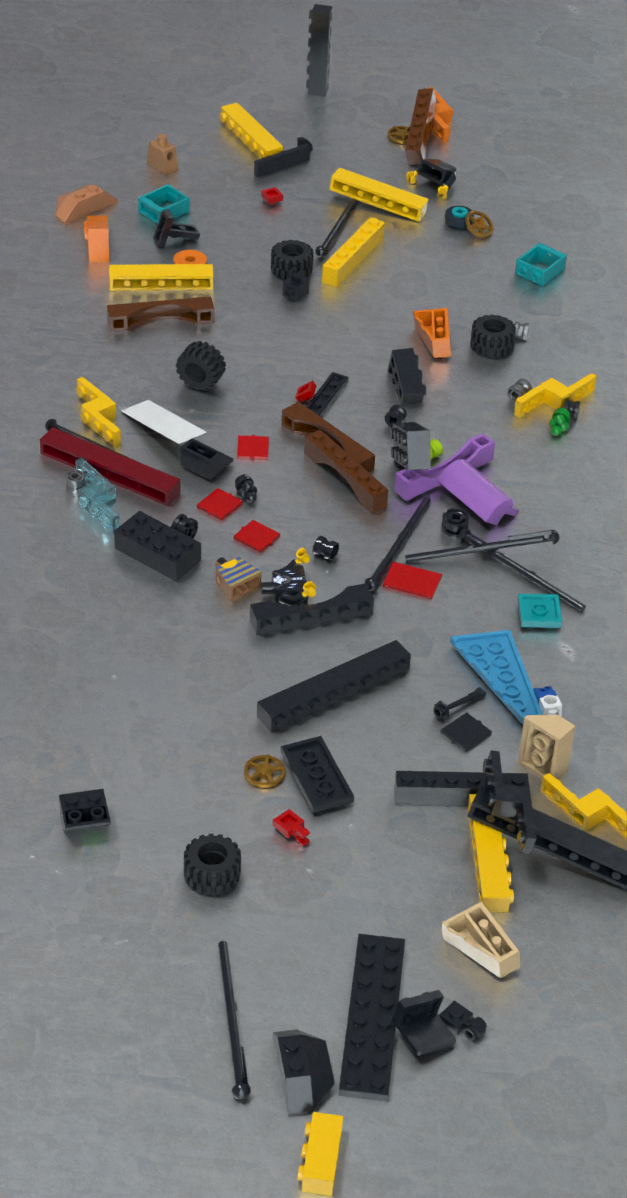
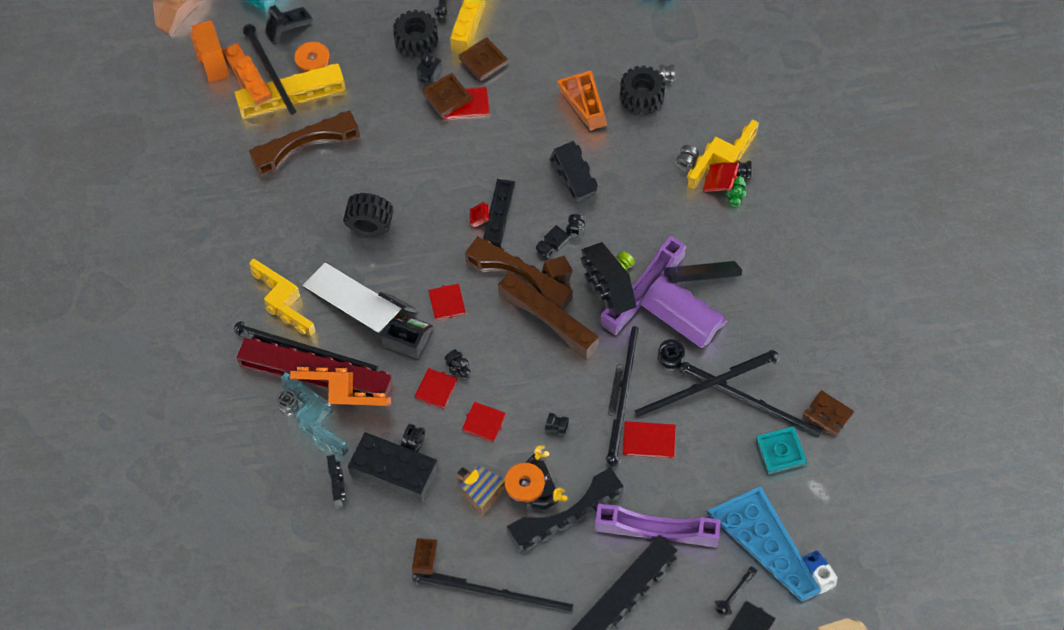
camera: 10 degrees left, 20 degrees up
none -> orange bracket [222,43,272,105]
none -> black bar [243,24,296,115]
none -> orange bracket [290,367,391,406]
none -> black plate [327,455,346,508]
none -> black piece [379,292,418,313]
none -> reddish brown plate [412,538,437,575]
none -> black bar [412,572,573,612]
none -> reddish brown plate [422,73,472,118]
none -> red piece [443,87,490,119]
none -> reddish brown plate [459,37,509,82]
none -> orange tile [505,463,545,503]
none -> black plate [535,225,570,258]
none -> reddish brown panel [542,255,573,283]
none -> medium lavender arch [595,504,721,547]
none -> black piece [608,364,624,416]
none -> black tile [664,261,742,283]
none -> red piece [703,162,740,192]
none -> reddish brown plate [803,390,854,437]

